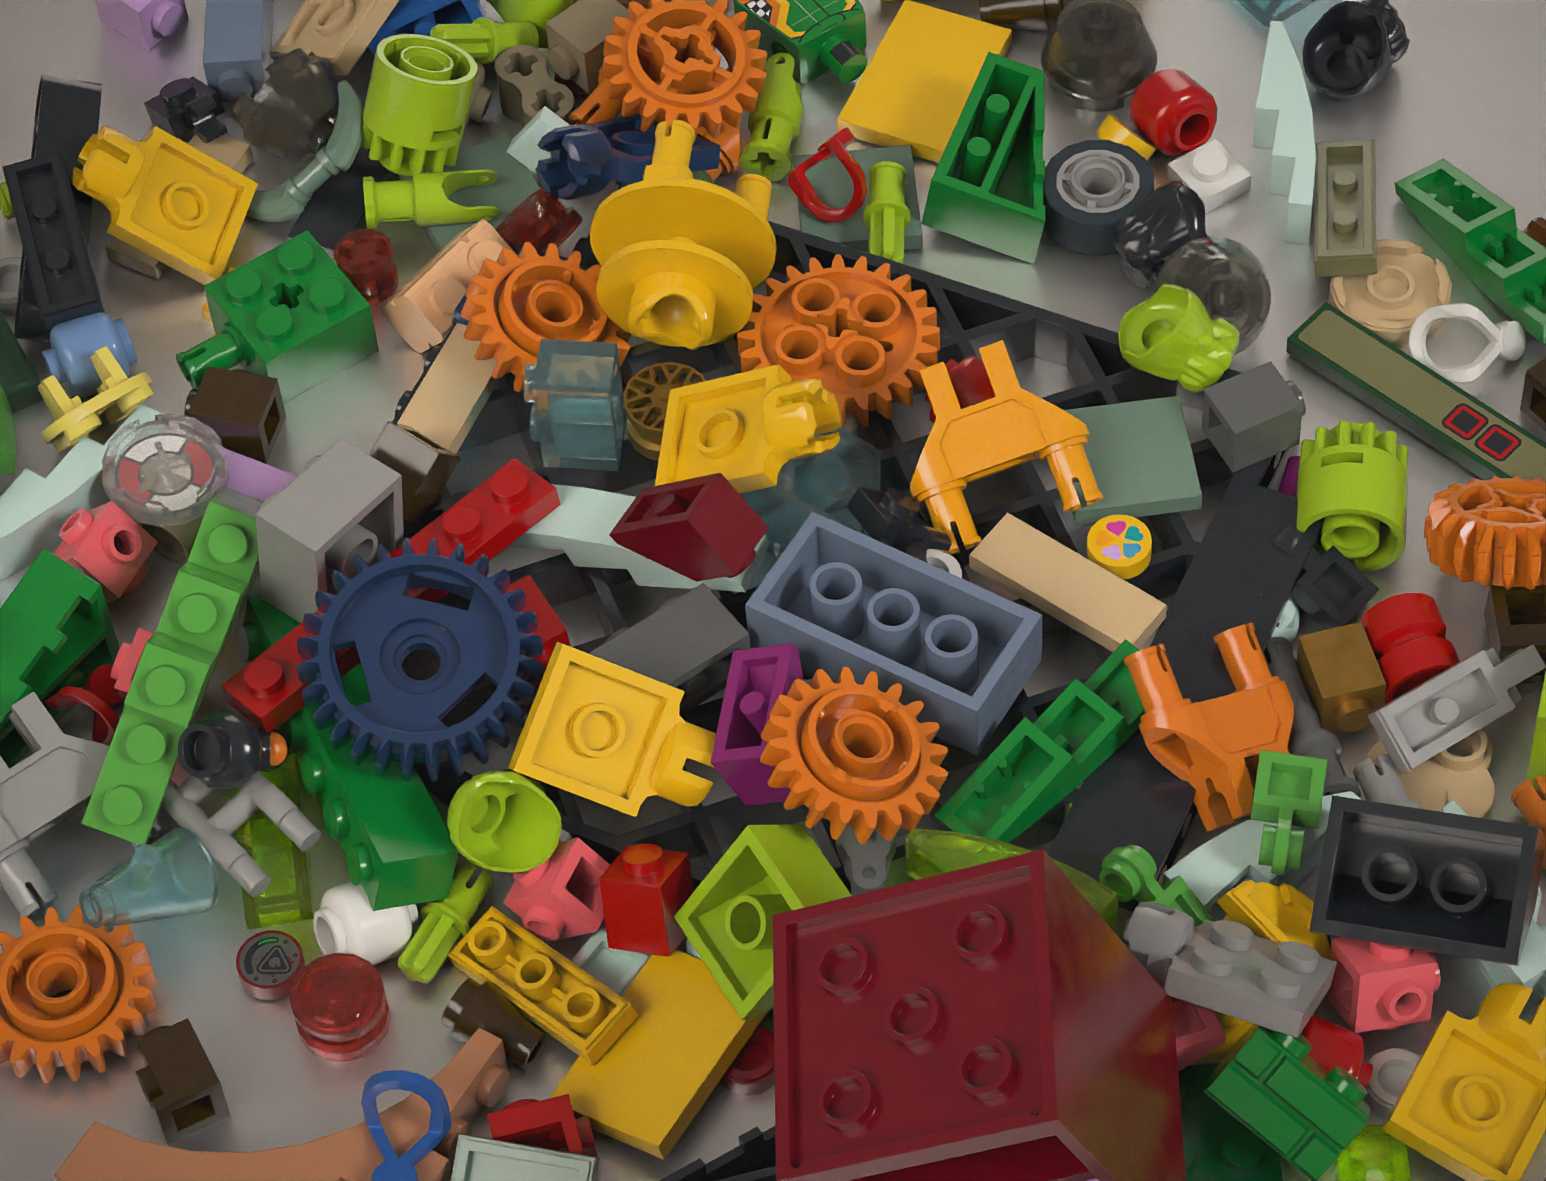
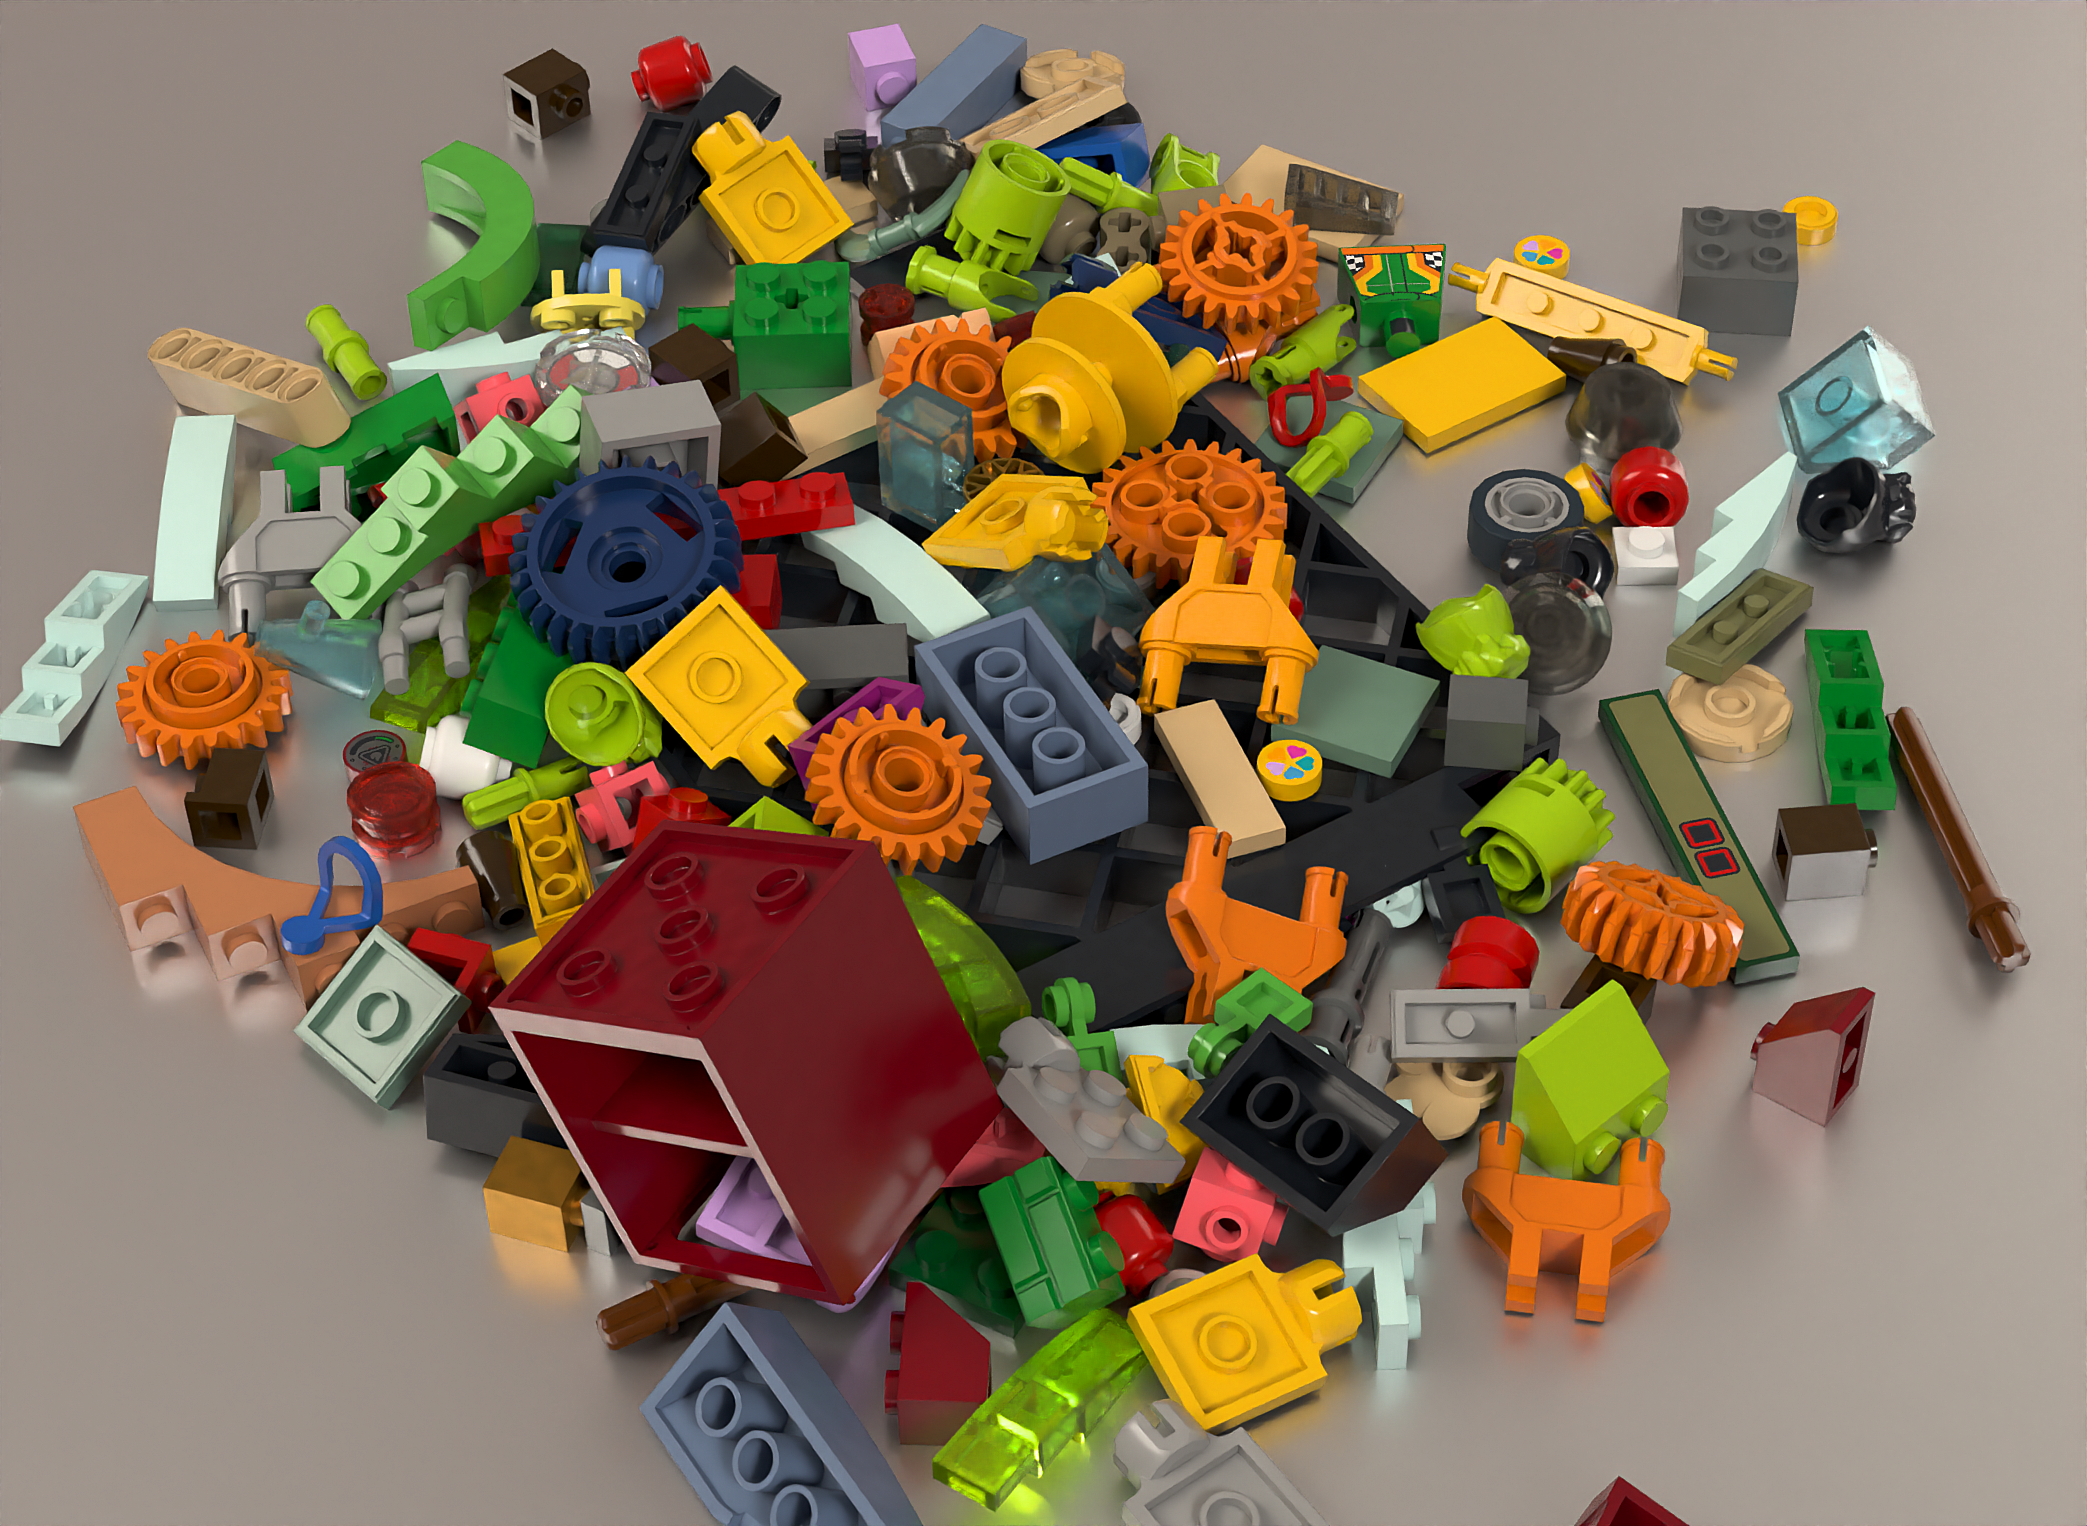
camera: 30 degrees right, 10 degrees down
black animal [178,709,289,791] -> none
dark red slope [609,472,769,582] -> none
green wedge [921,52,1045,264] -> none
green slope [935,639,1145,860] -> none
pearl gold brick [1296,622,1386,732] -> none
white piece [1408,303,1526,383] -> none

